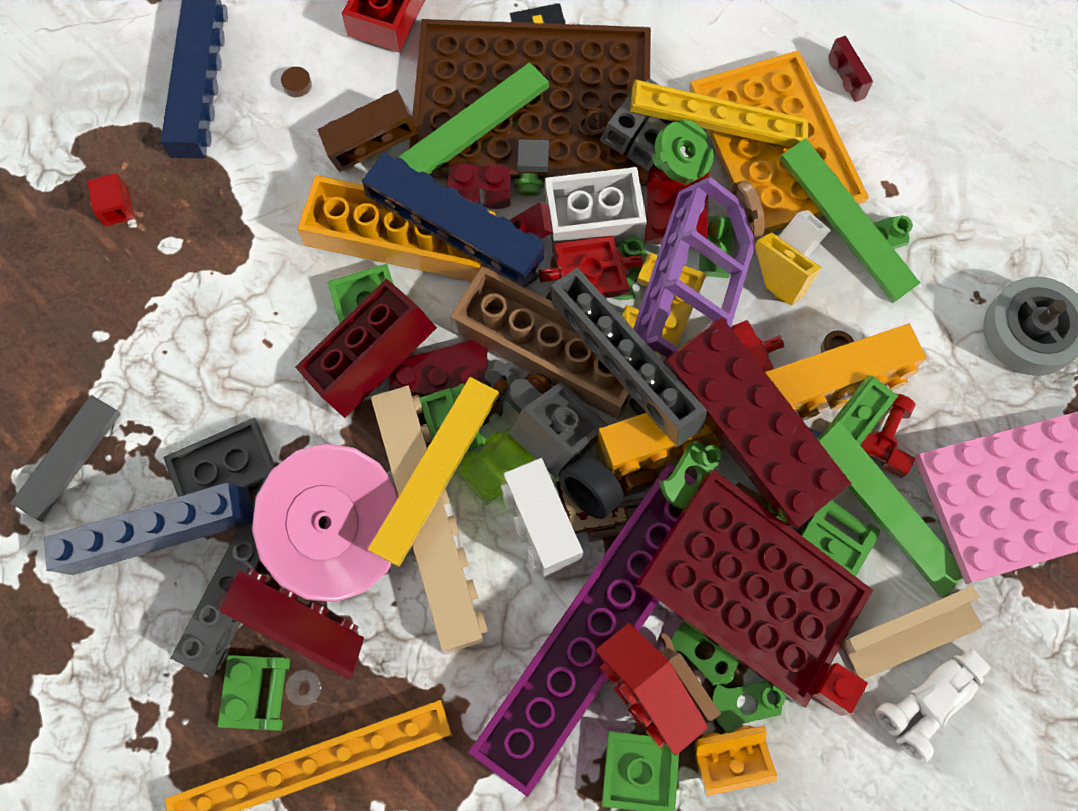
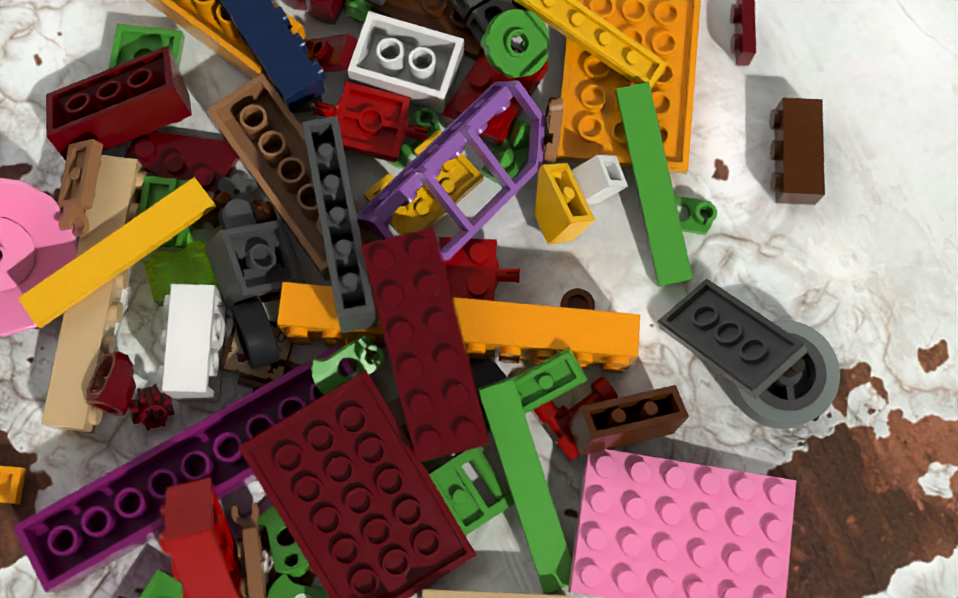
camera: 20 degrees right, 5 degrees up
reddish brown tile [618,469,657,497] -> none
none -> medium nougat plate [58,139,103,237]
none -> dark red rock [86,351,136,416]
none -> dark red gear [129,384,175,431]
none -> reddish brown brick [568,385,689,456]
none -> dark grey tile [657,279,808,399]
none -> reddish brown brick [770,98,825,205]

